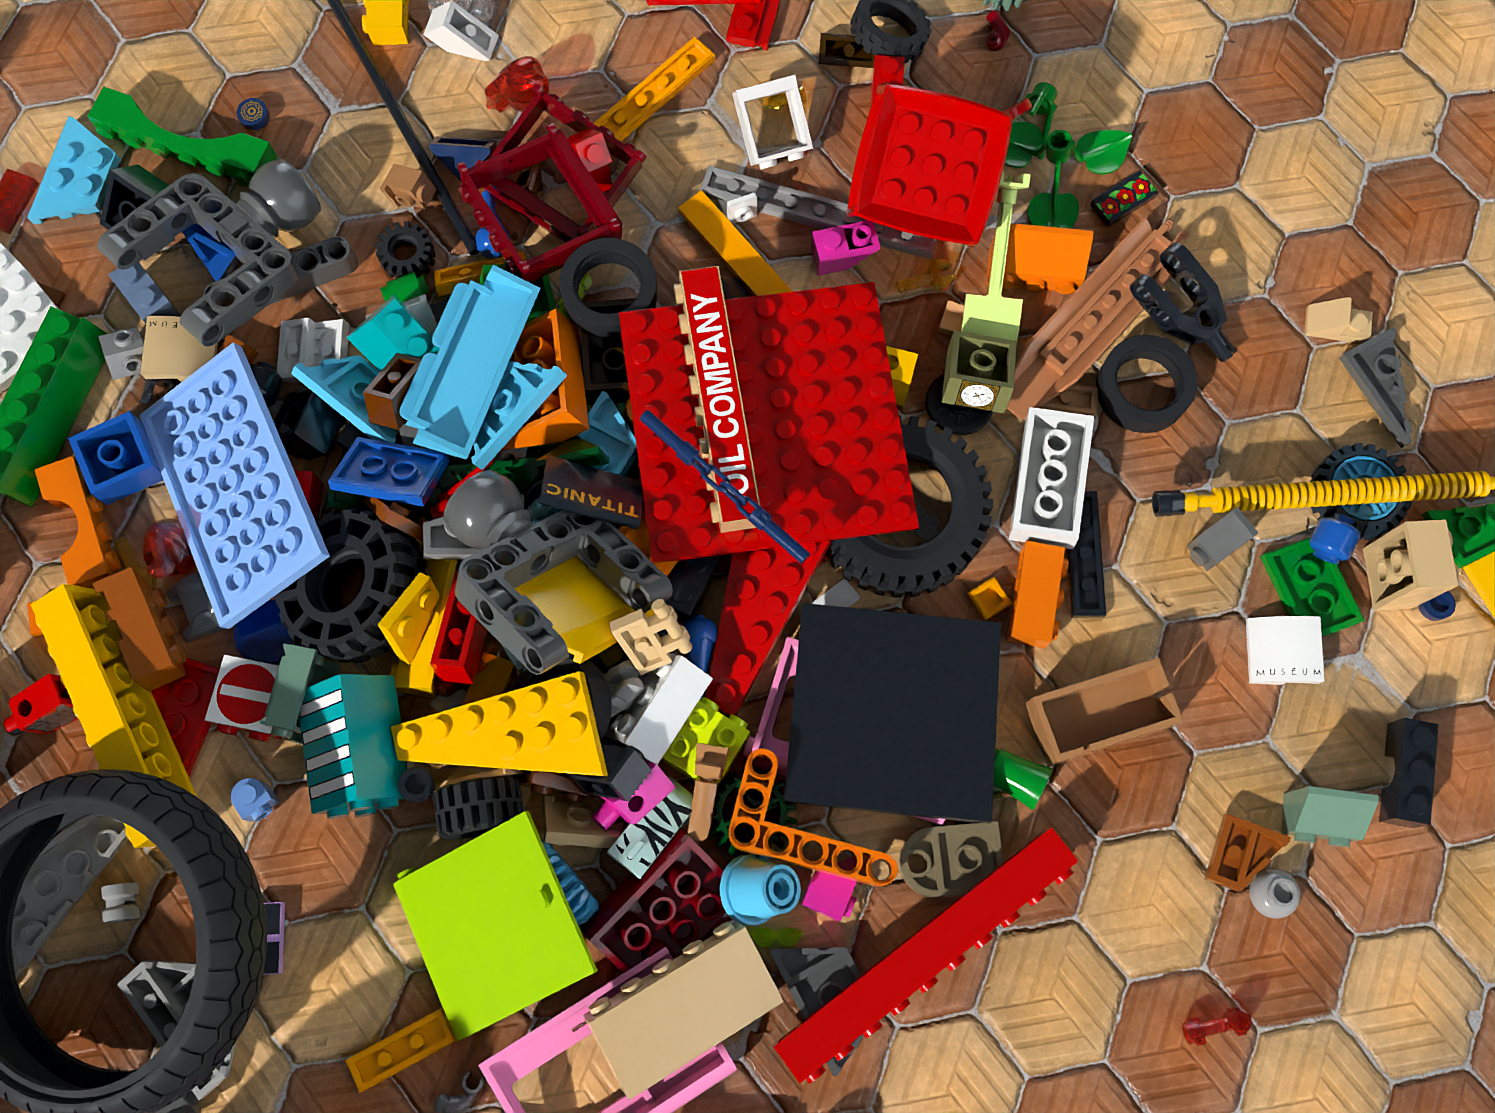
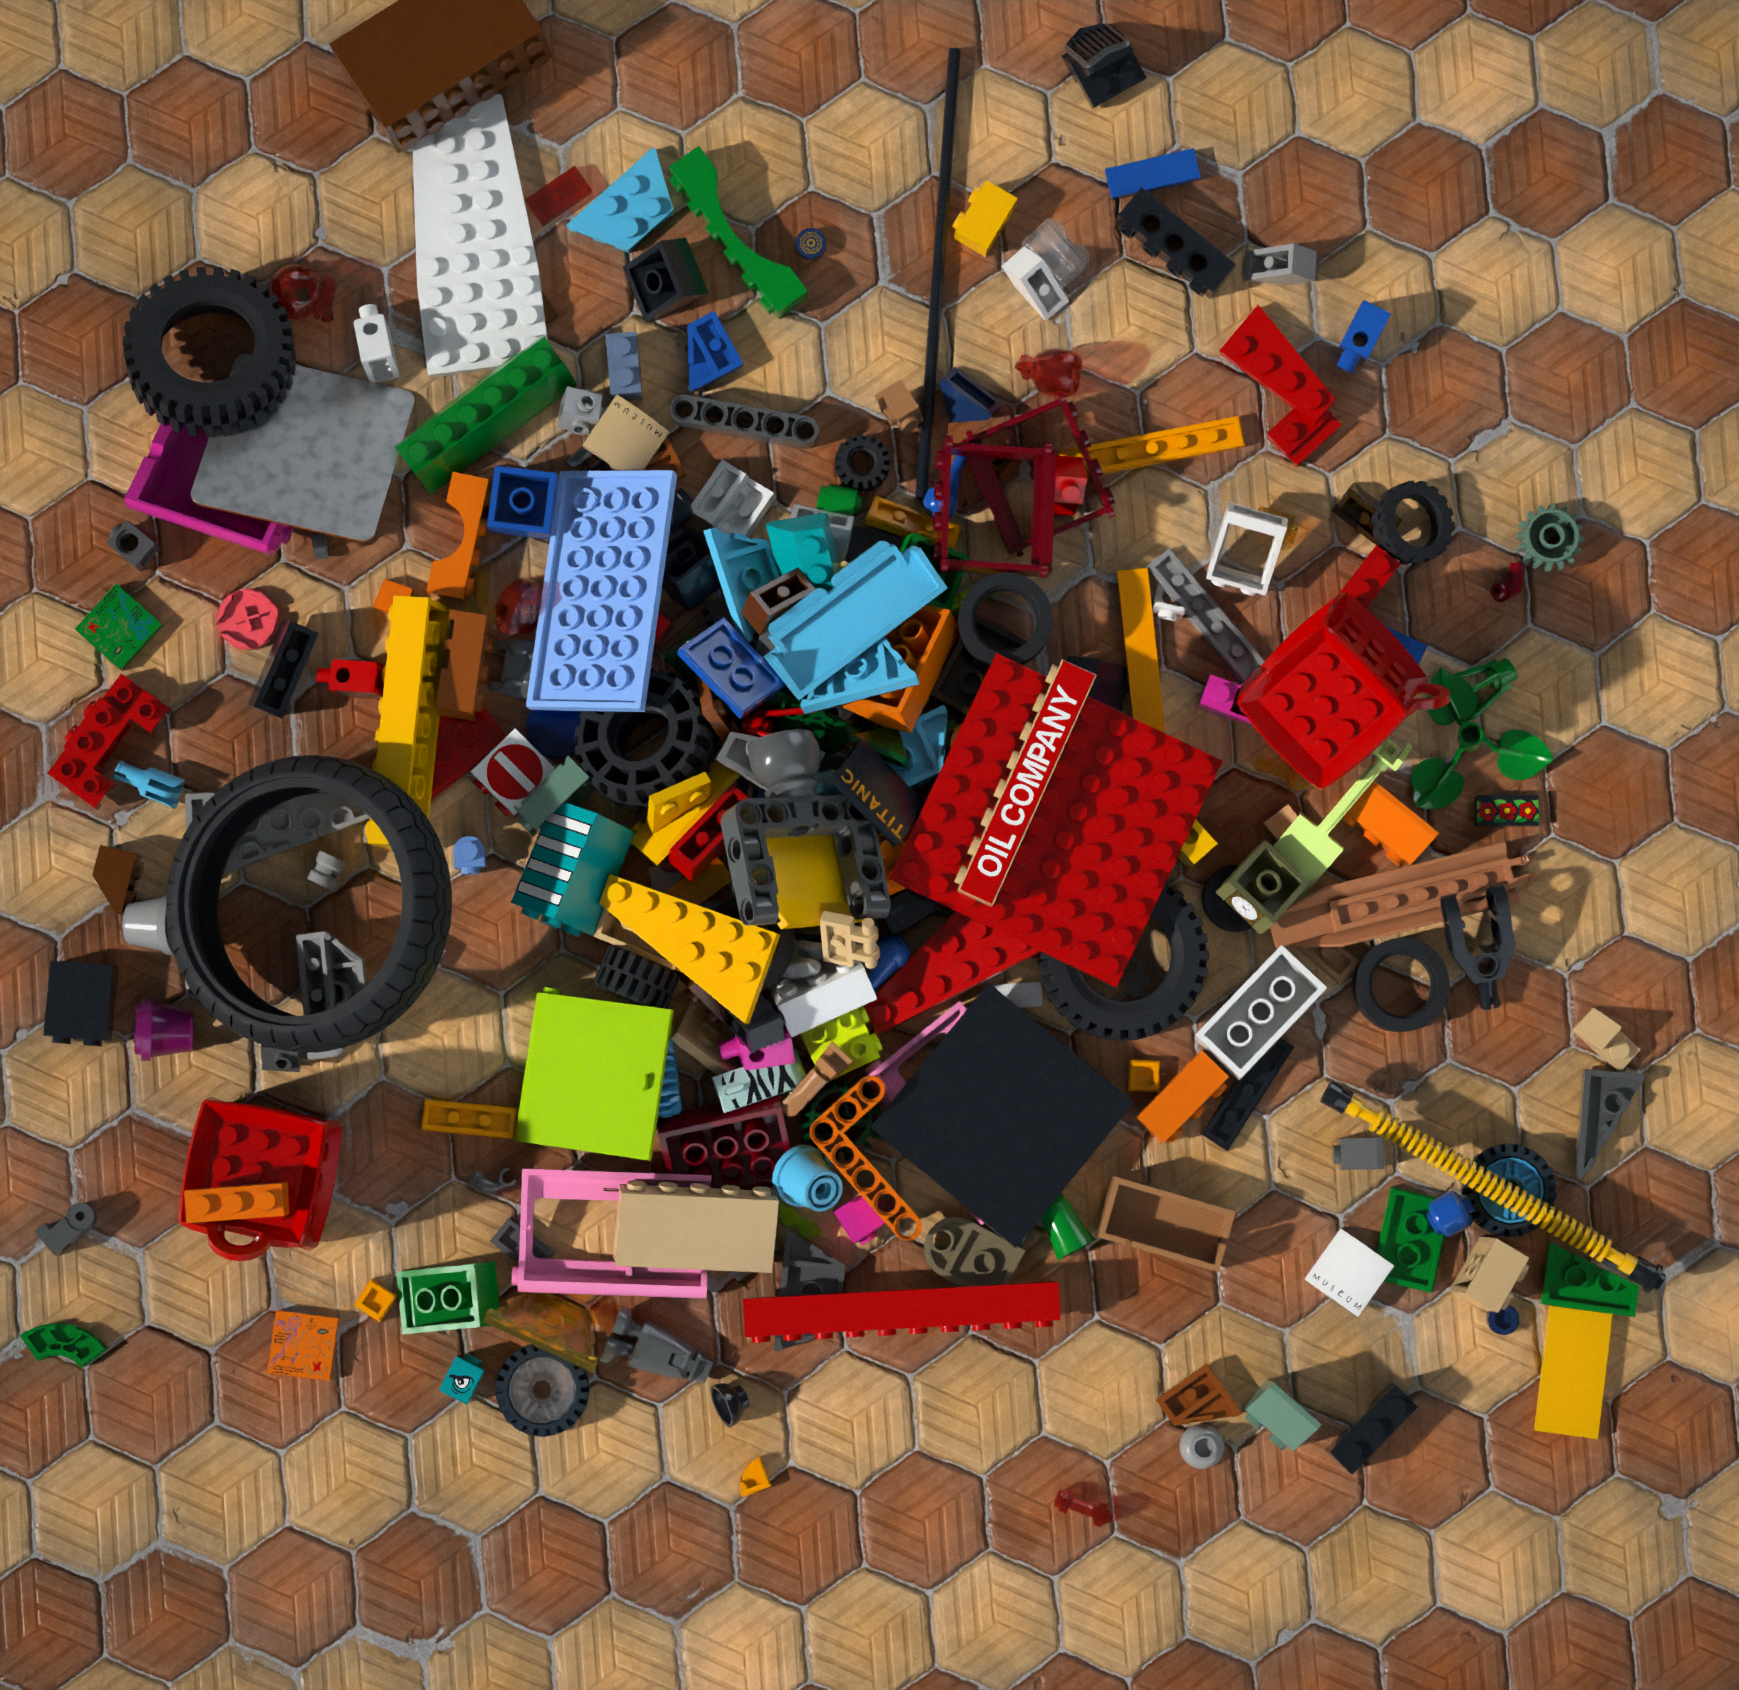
camera: 30 degrees right, 10 degrees up
dark grey piece [97,158,321,347] -> none
black tile [398,767,435,803] -> none
dark blue piece [640,409,810,564] -> none

